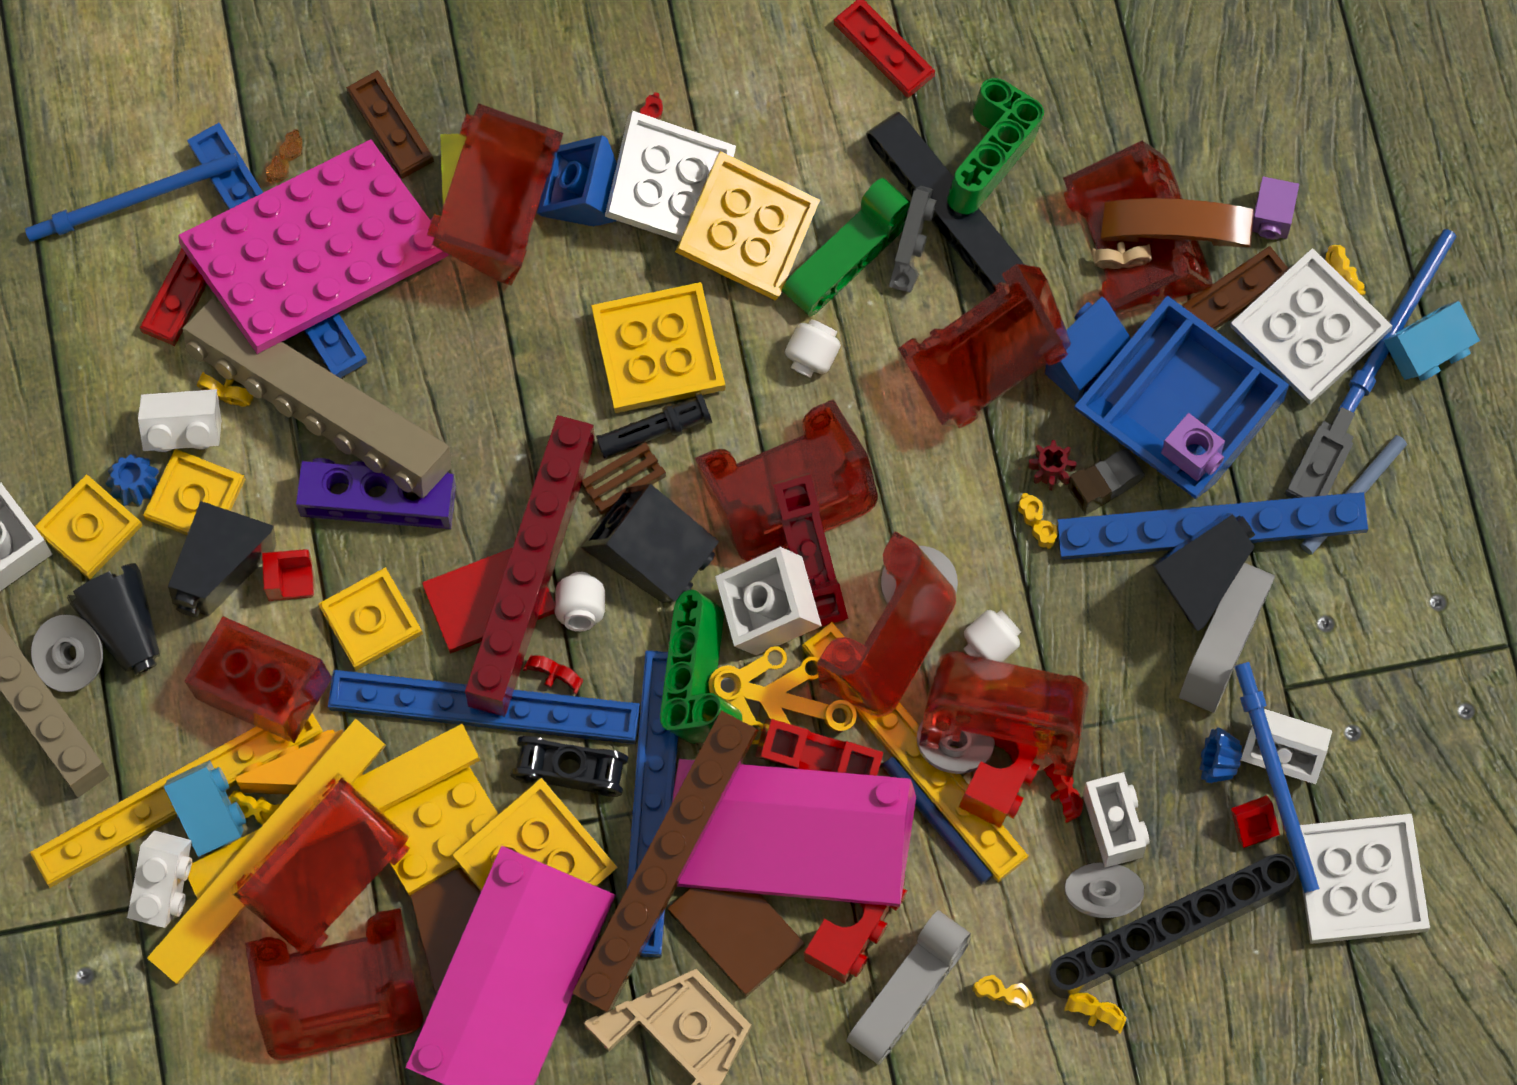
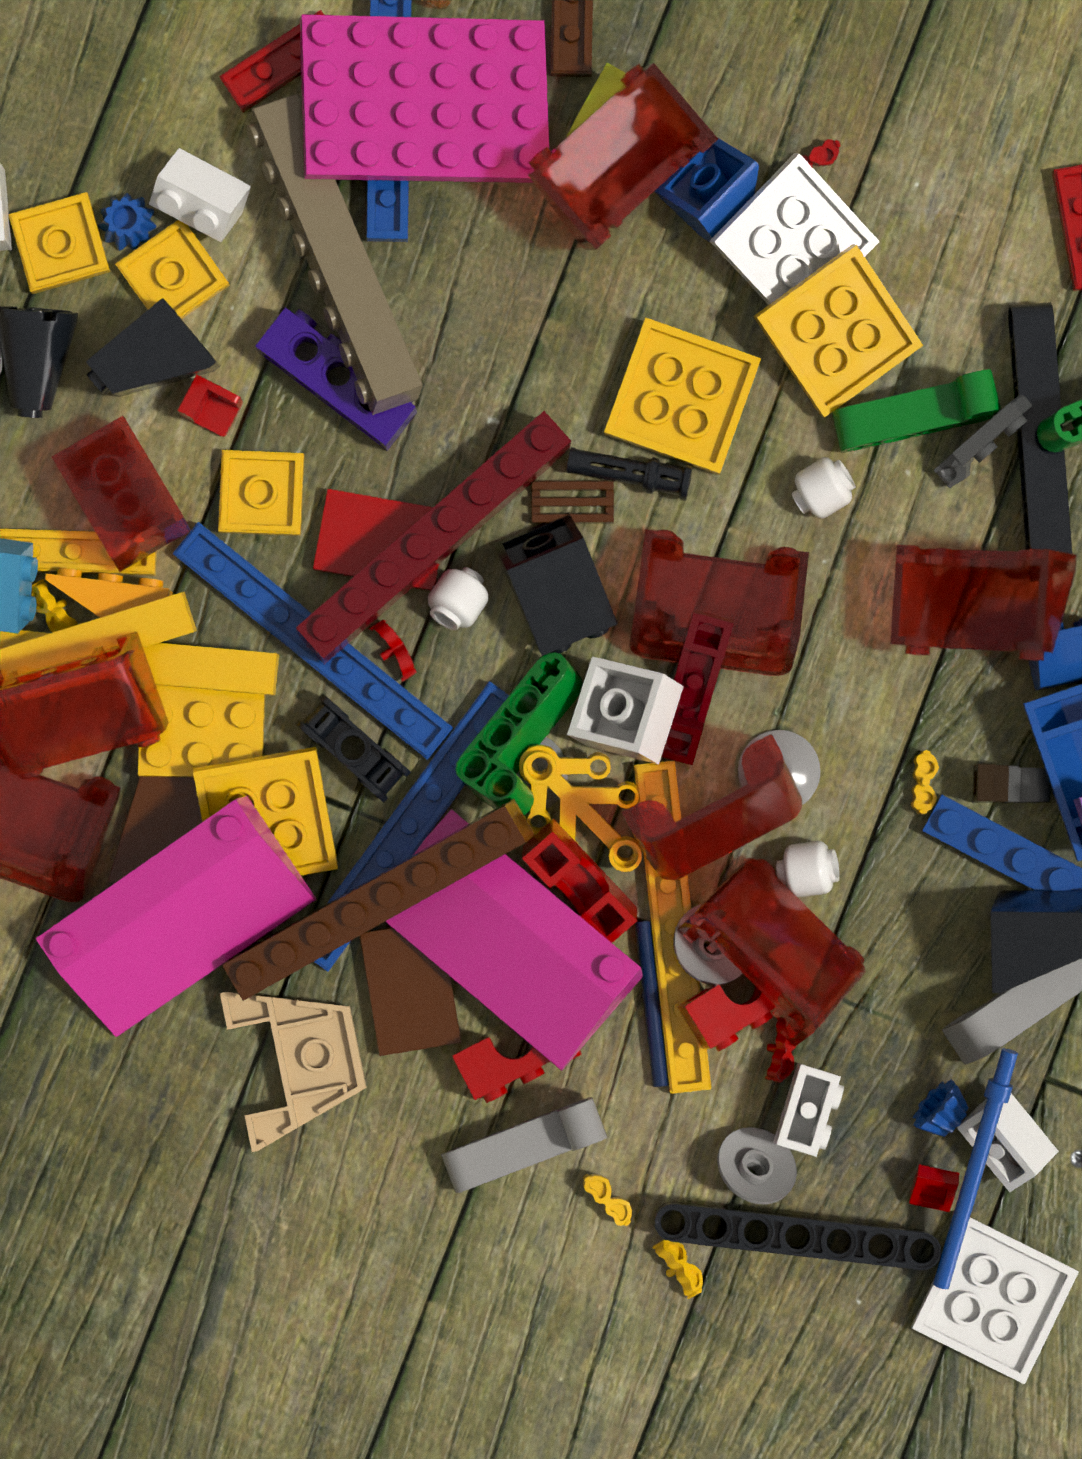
camera: 30 degrees right, 15 degrees up
yellow piece [196,371,254,407] -> none
dark red gear [1028,440,1077,491] -> none

